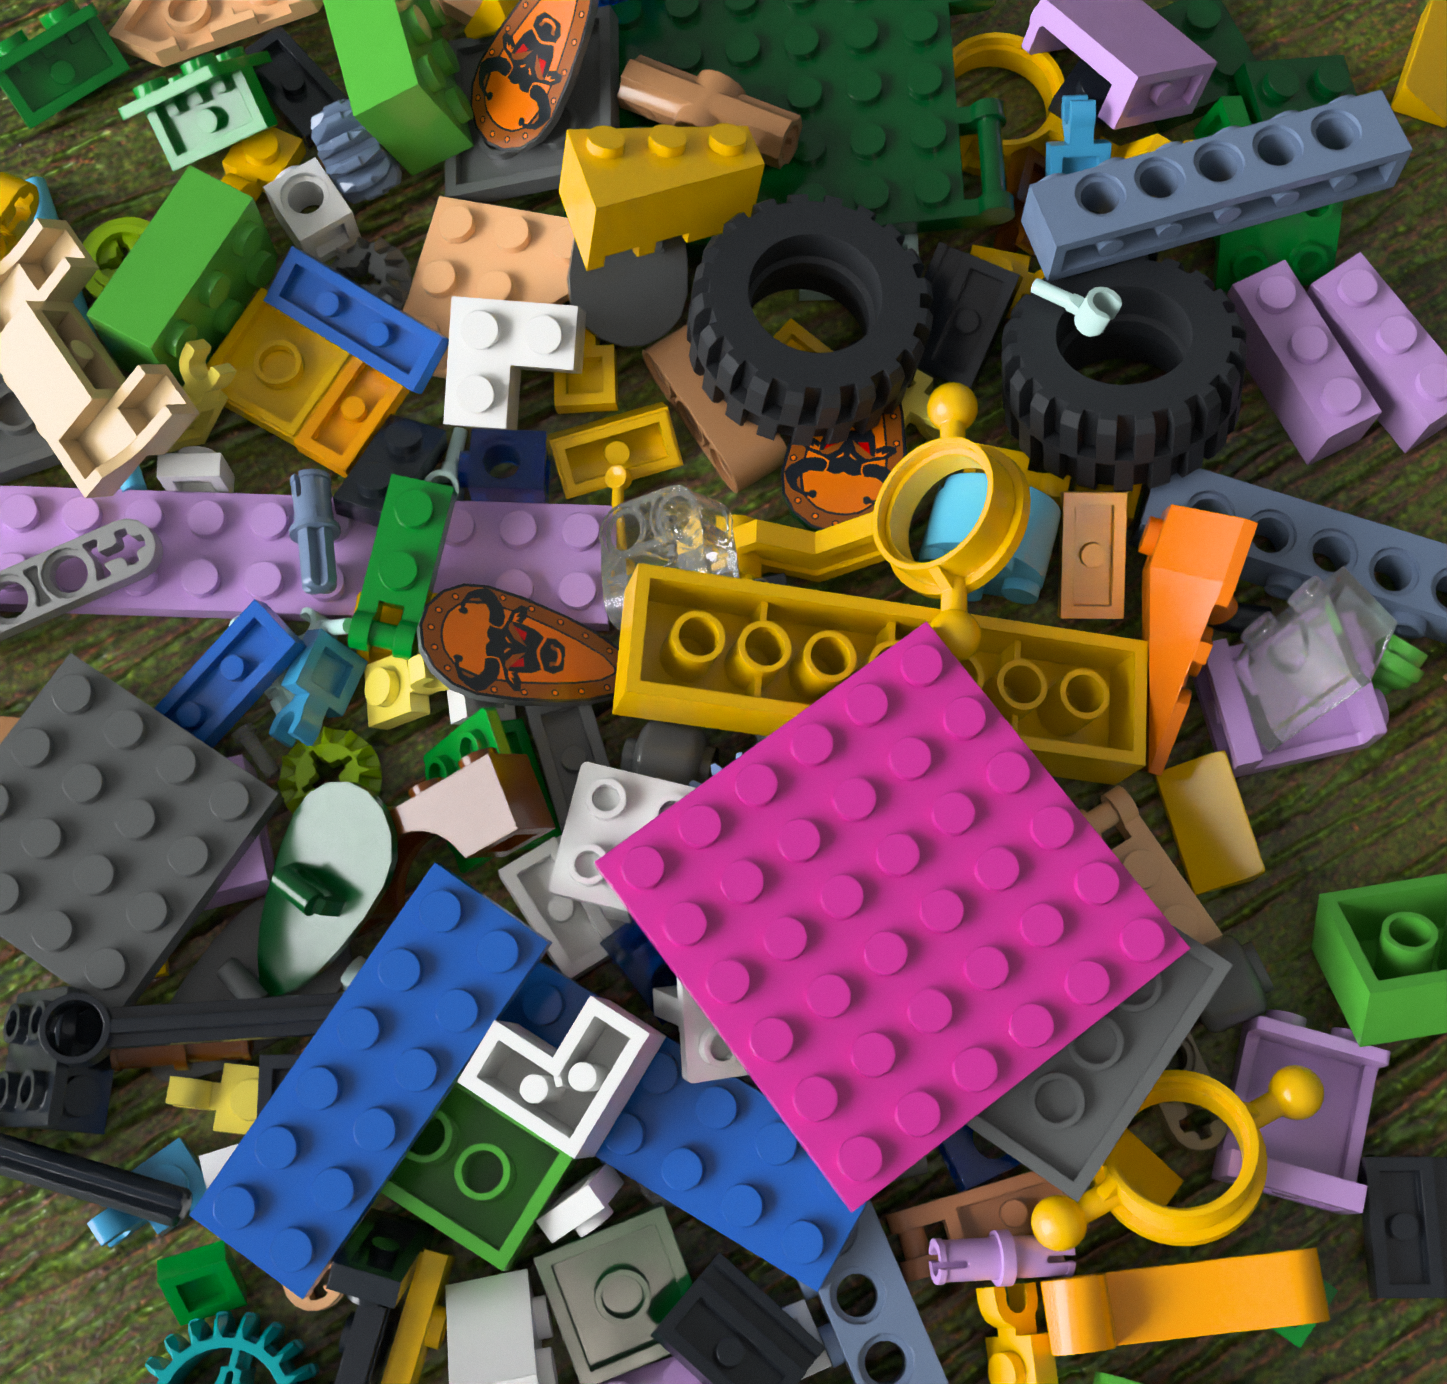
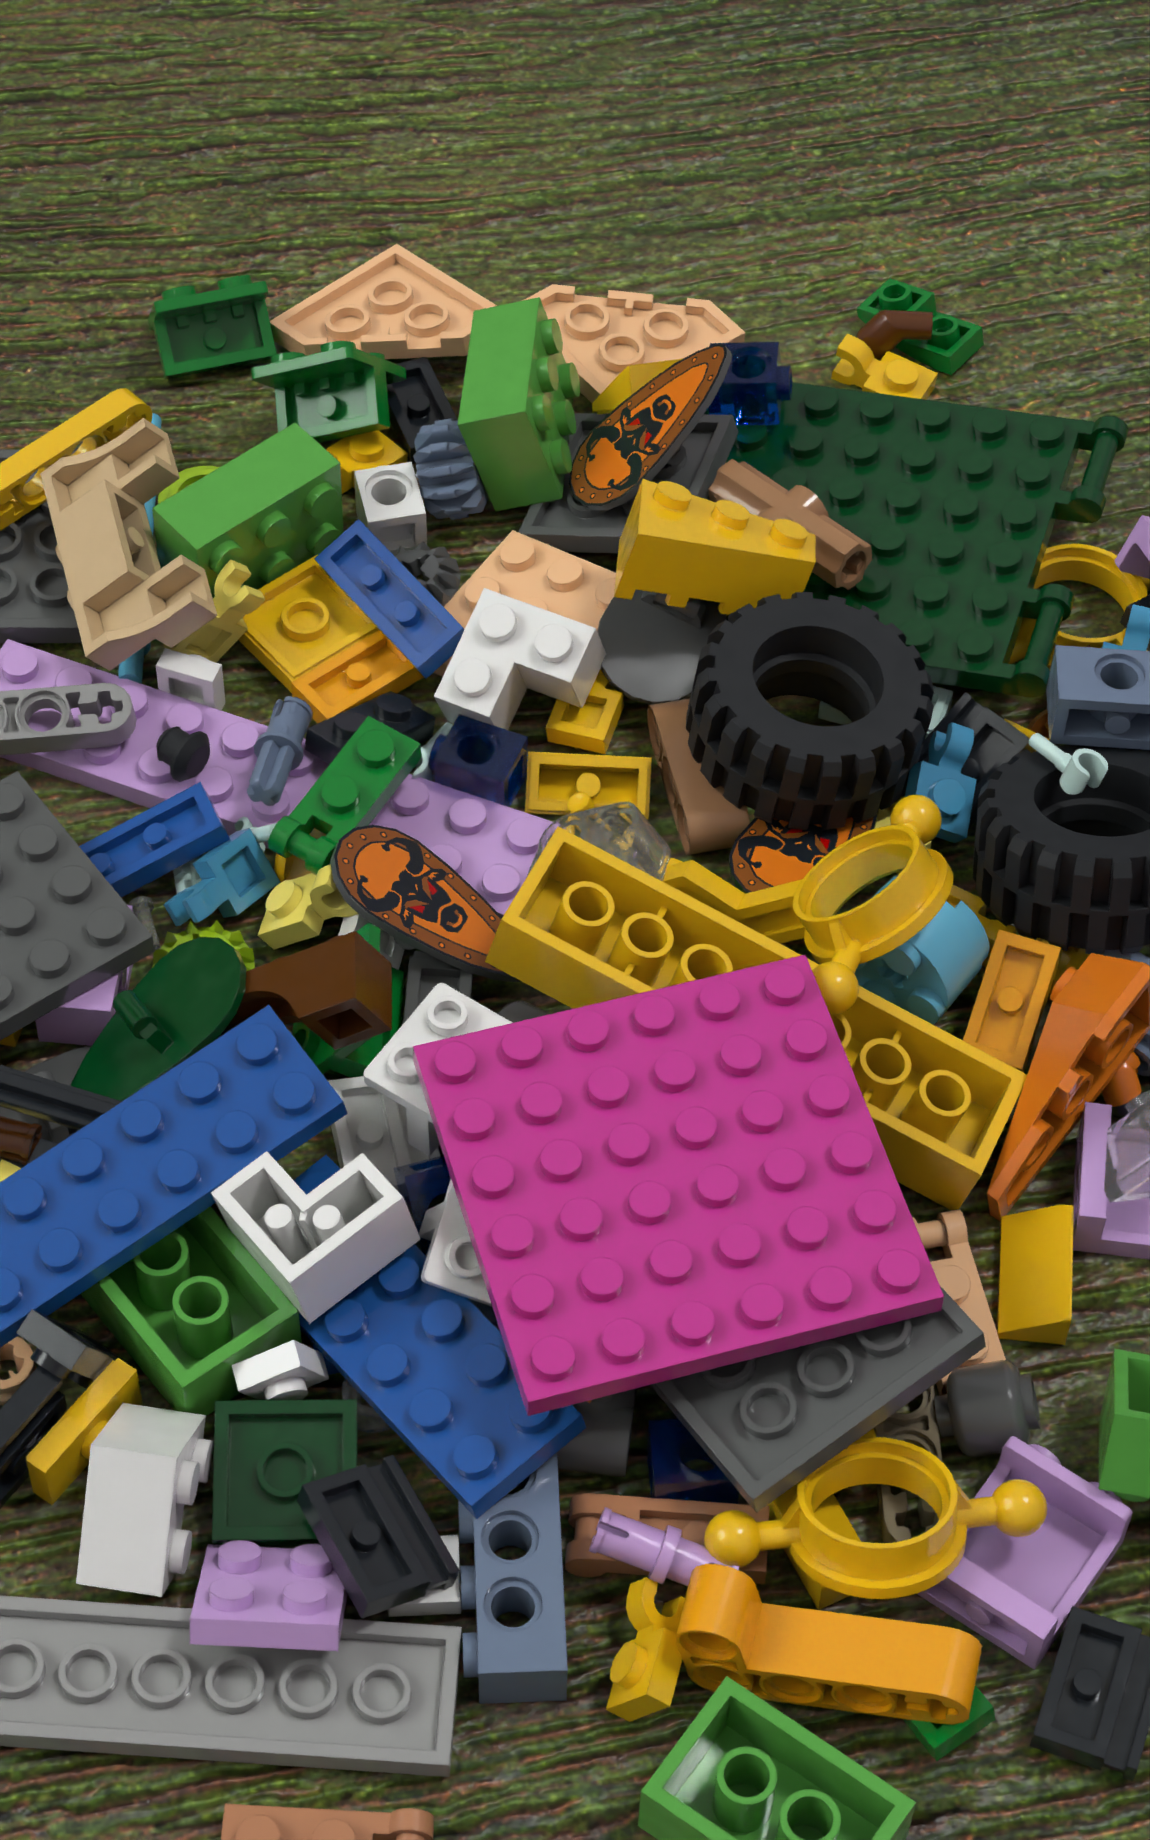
camera: 20 degrees right, 20 degrees down
none -> black piece [156,726,210,782]
none -> dark azure plate [905,722,977,843]

